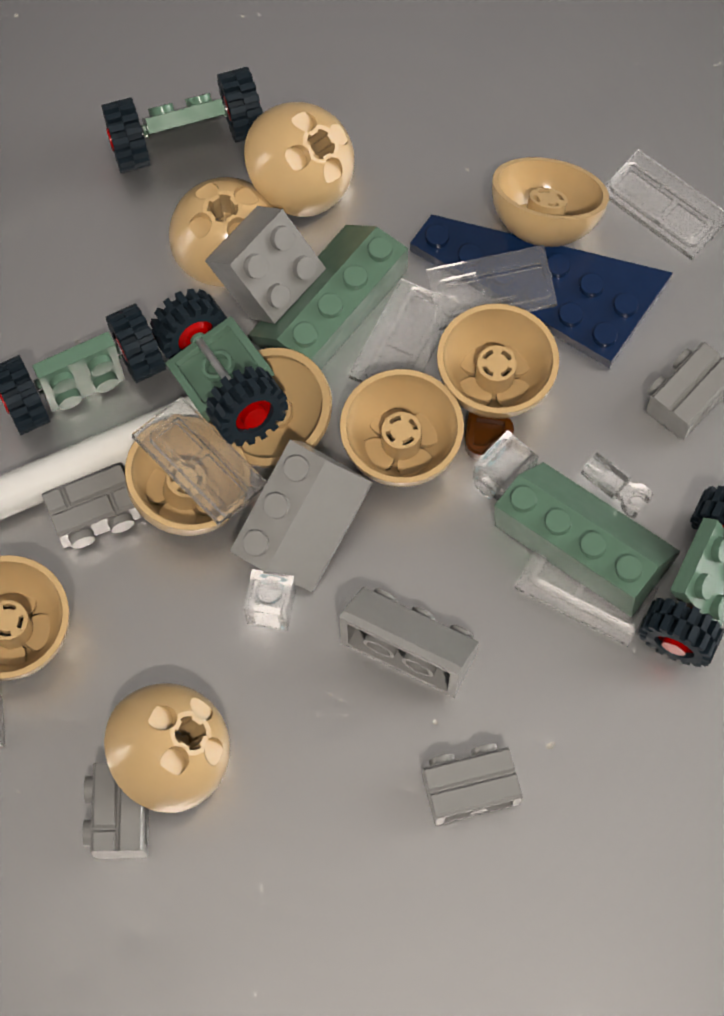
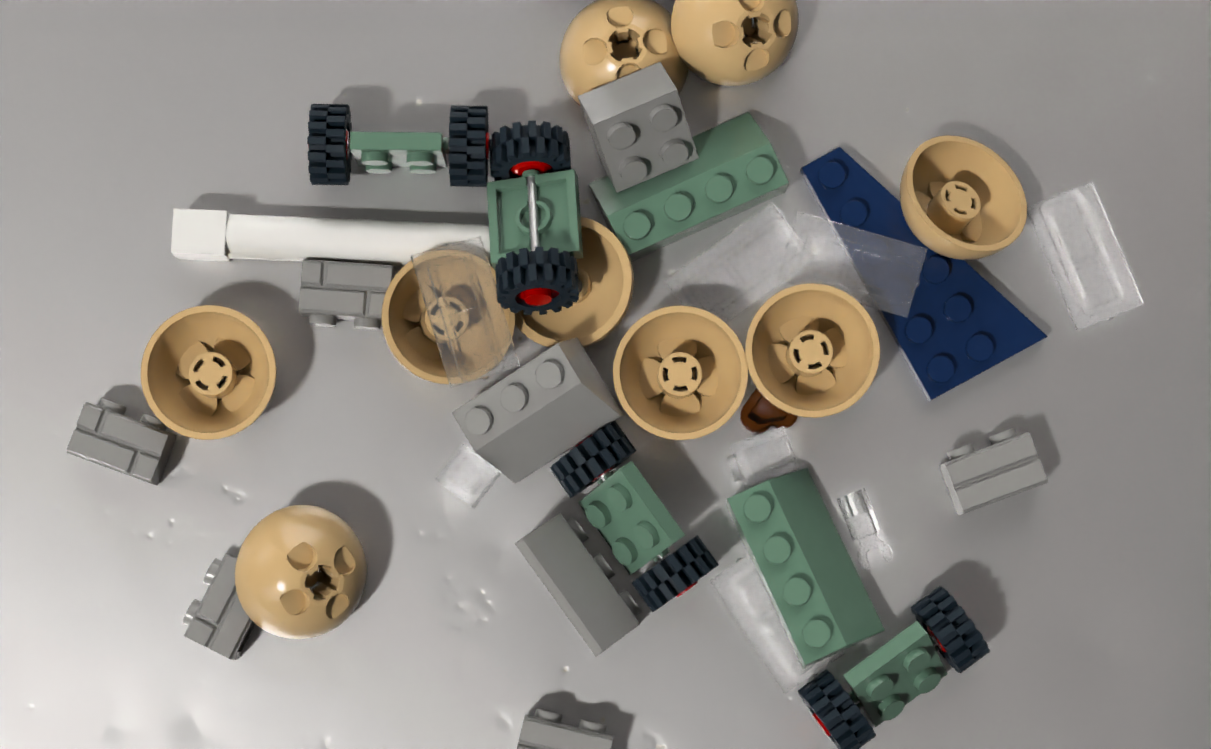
camera: 25 degrees right, 15 degrees up
none -> plate [549,421,719,612]

